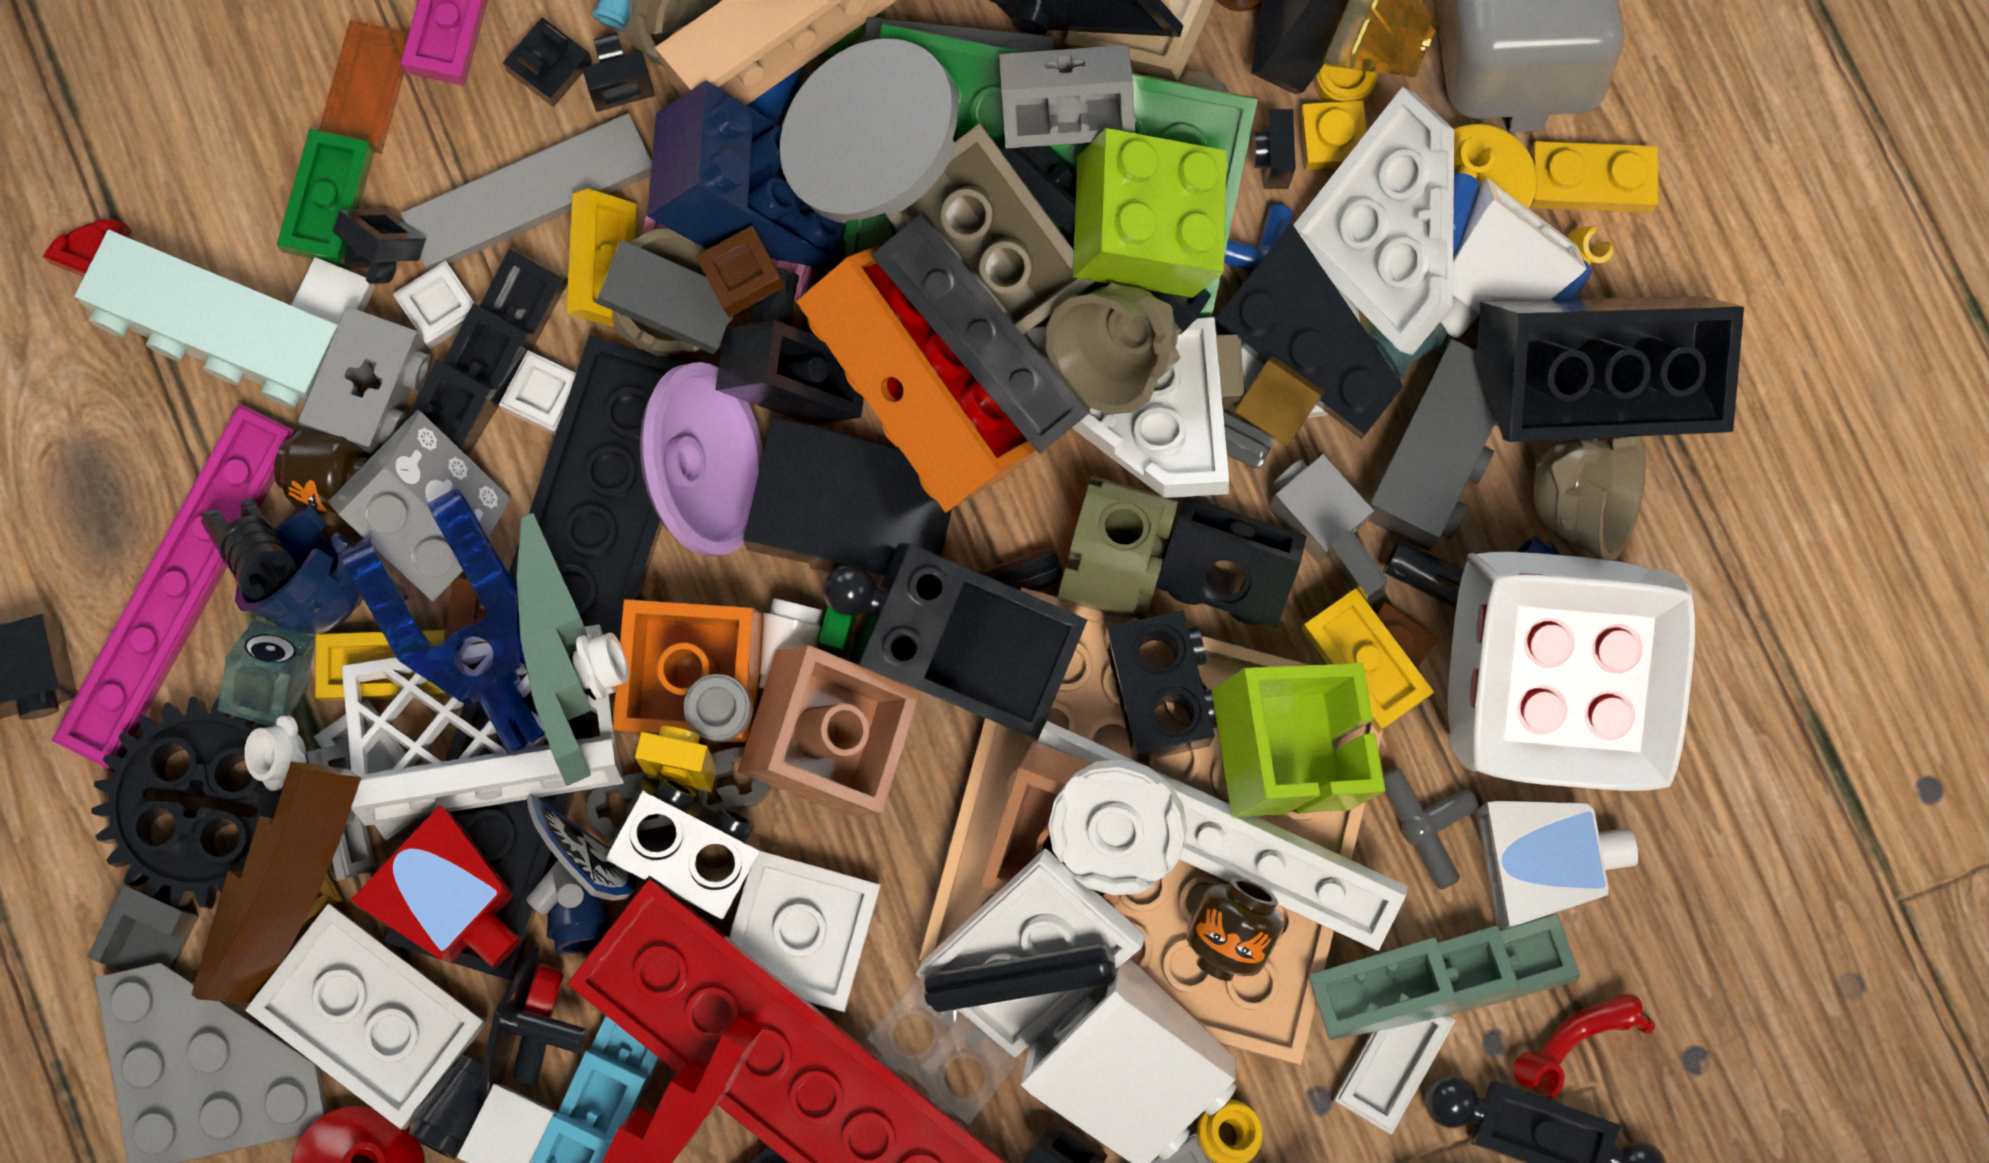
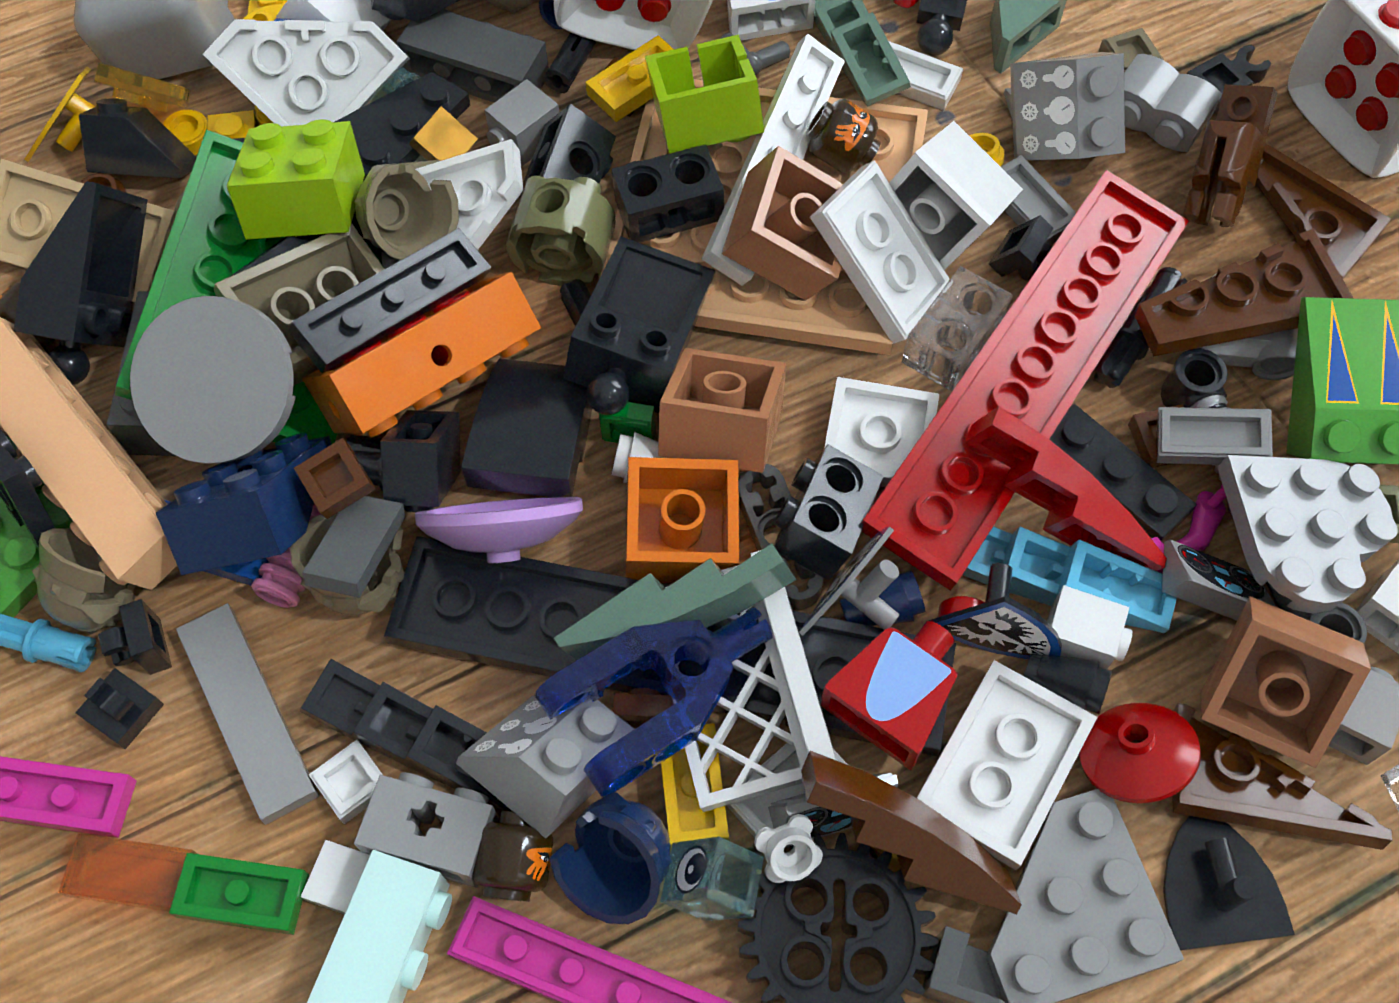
camera: 90 degrees left, 15 degrees down
black hinge [201,498,297,600] -> none
black tile [333,209,426,284] -> none
white tile [499,351,576,435] -> none
yellow plate [566,188,637,327] -> none
white plate [573,631,629,699] -> none
yellow plate [635,726,717,792] -> none
light grey tile [684,674,753,742] -> none
black axle [924,943,1116,1012] -> none
light grey brick [999,45,1135,148] -> none
white tile [1048,759,1187,895] -> none
dark grey tile [1328,530,1387,606] -> none

